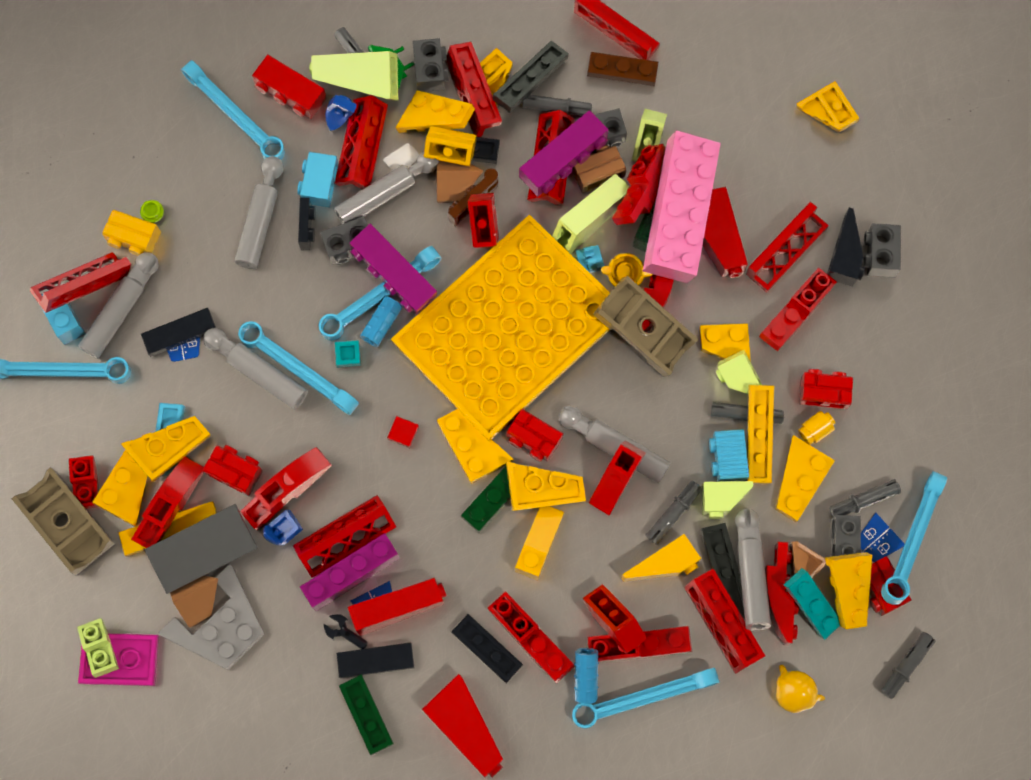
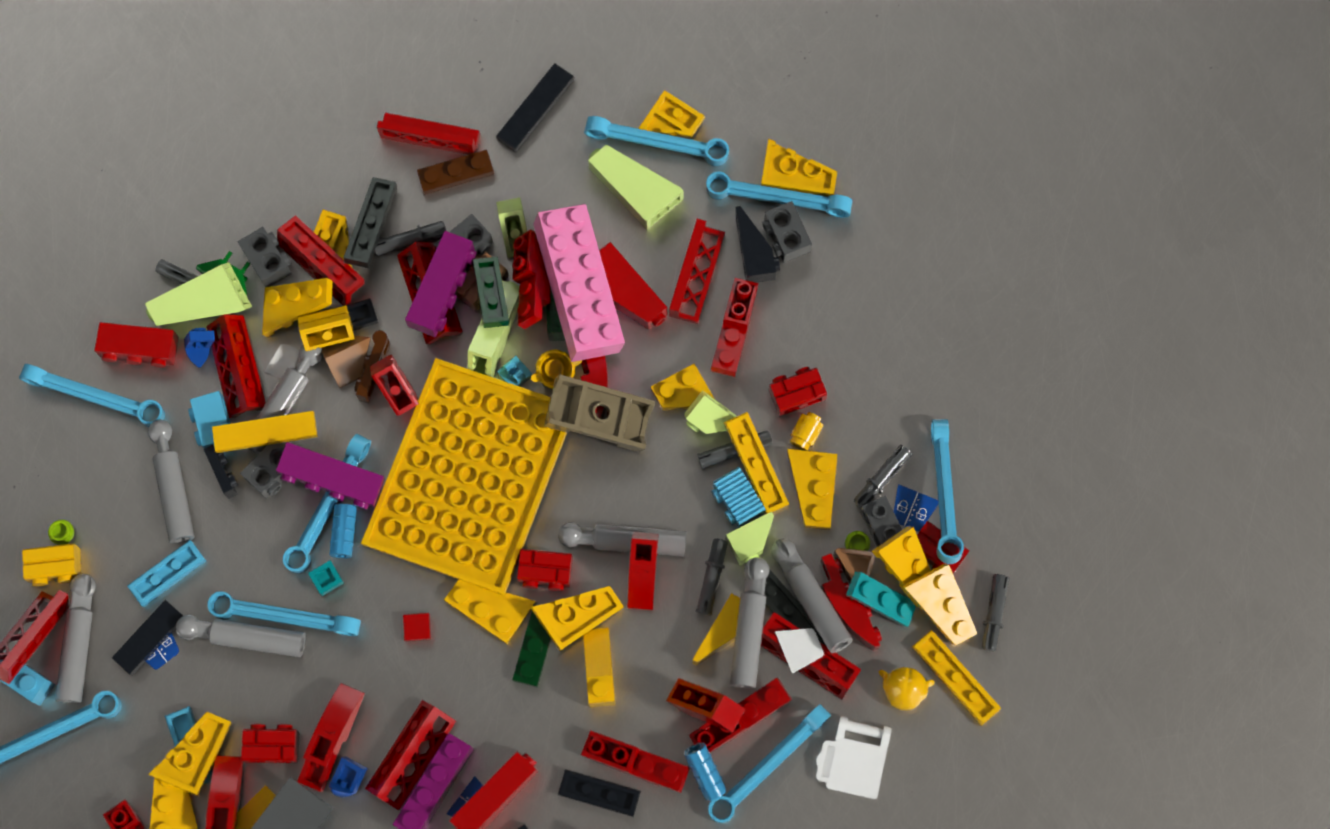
camera: 25 degrees left, 0 degrees up
none -> medium azure tile [127,540,206,607]
none -> yellow tile [212,411,318,453]
none -> dark green plate [473,256,509,328]
none -> black tile [496,63,574,152]
none -> medium azure piece [584,116,729,166]
none -> yellowish green slope [588,145,684,230]
none -> medium azure piece [706,172,853,218]
none -> light grey piece [730,557,770,689]
none -> yellow wing [761,138,837,197]
none -> white sticker [775,628,824,674]
none -> white piece [816,716,892,799]
none -> lime plate [845,531,870,551]
none -> yellow wing [901,564,977,645]
none -> yellow tile [911,630,1001,726]

